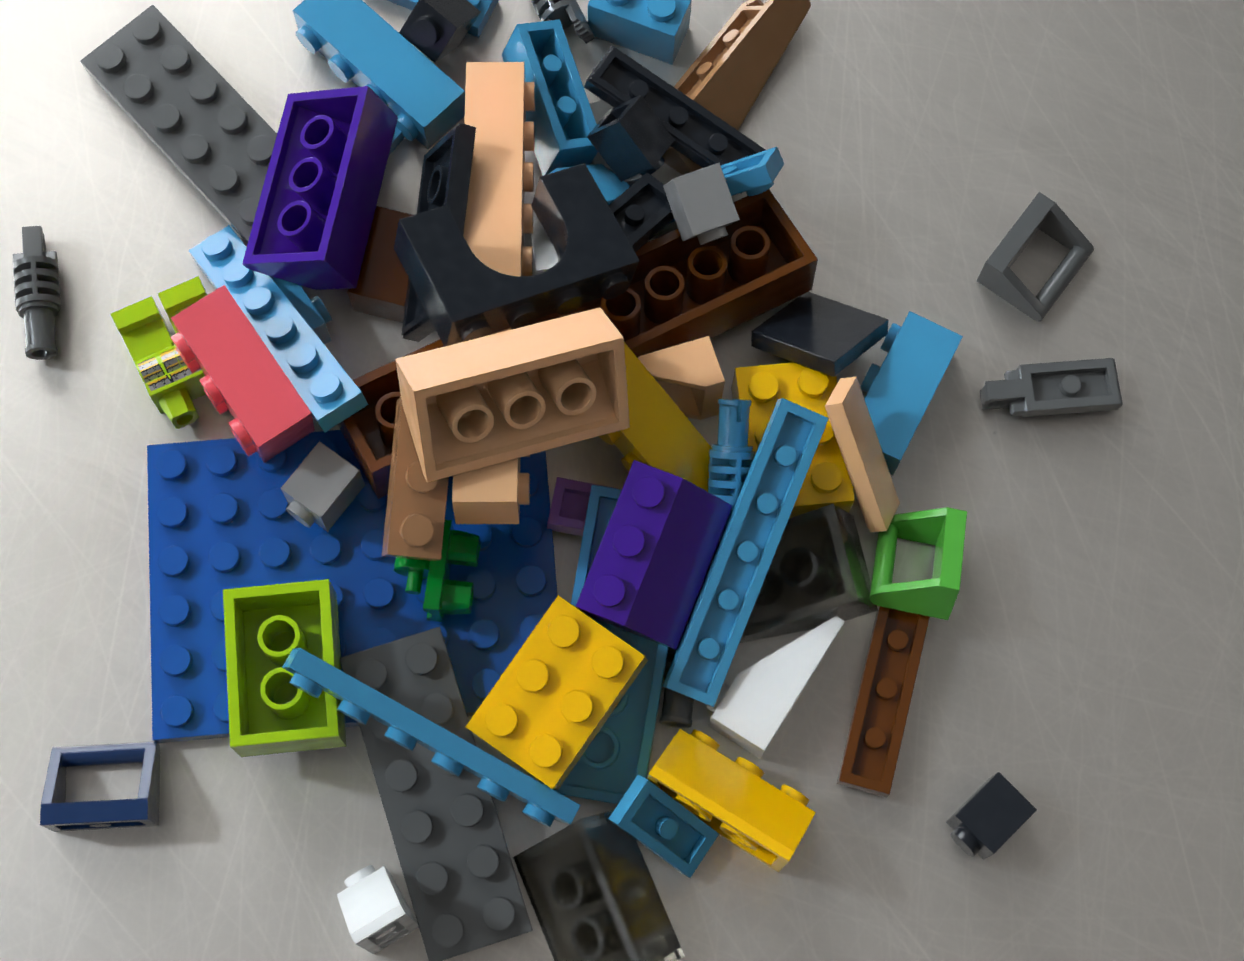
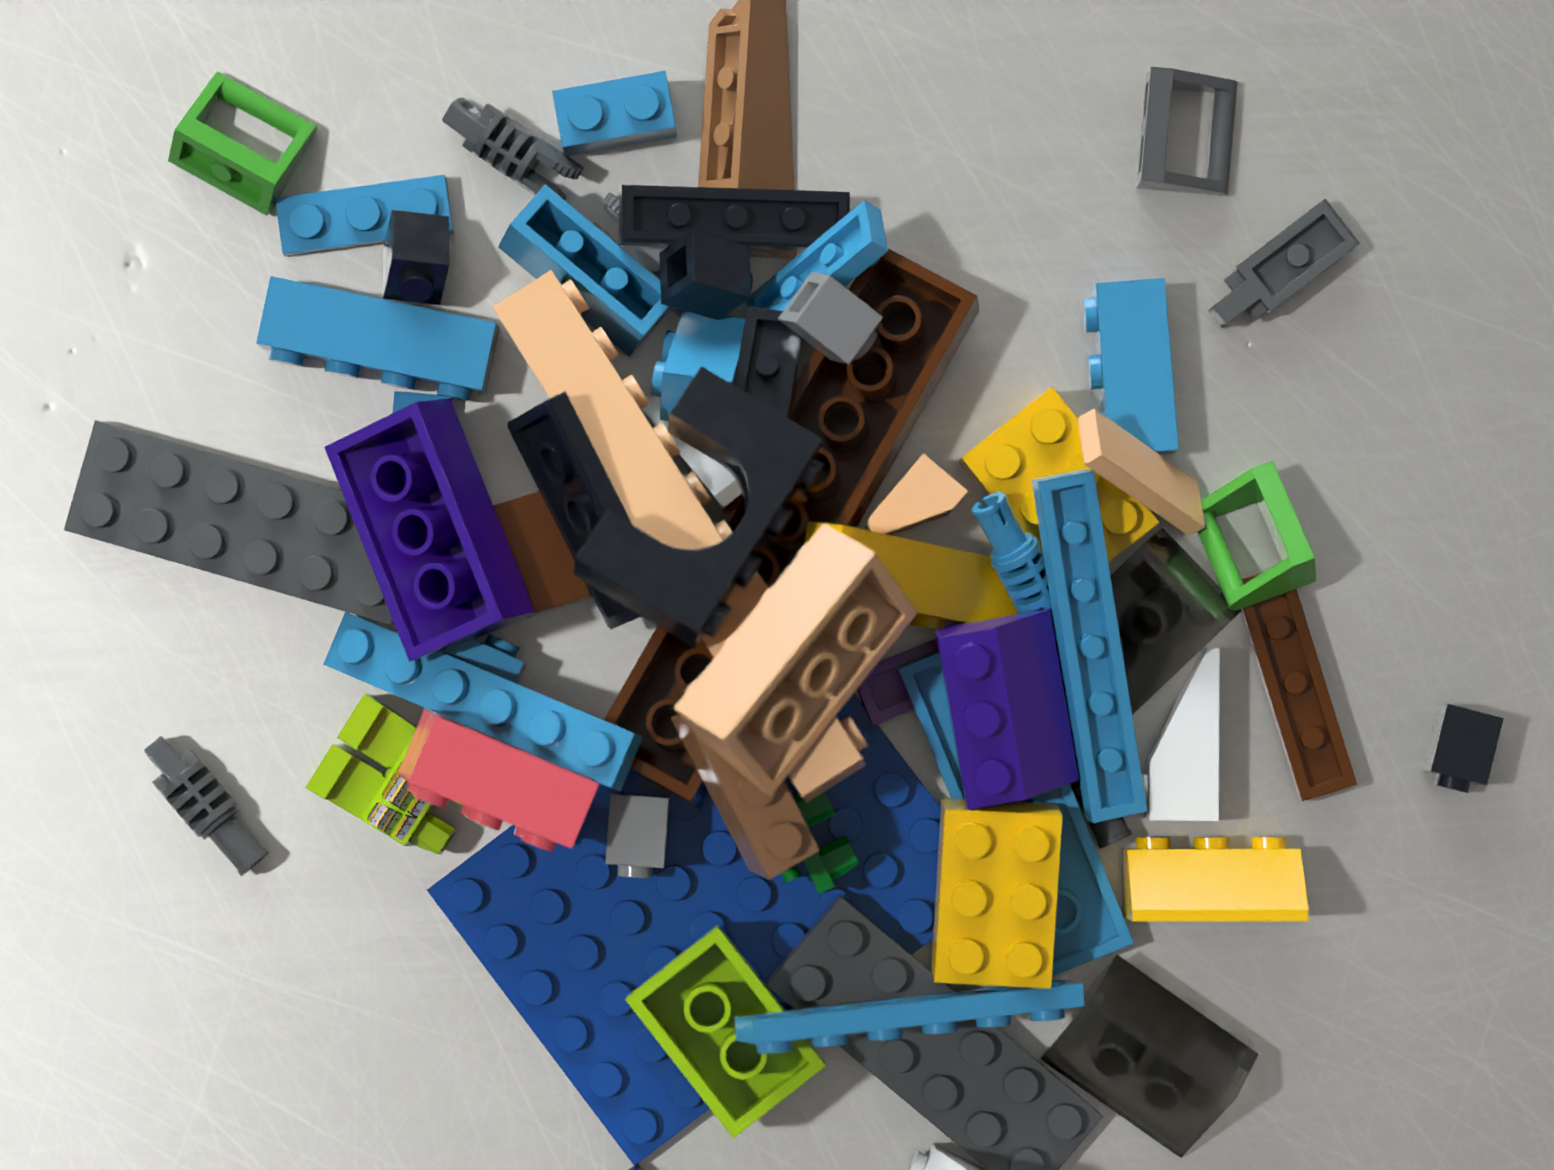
camera: 30 degrees left, 15 degrees up
dark azure plate [608,775,719,878] -> none
black tile [751,292,889,377] -> none

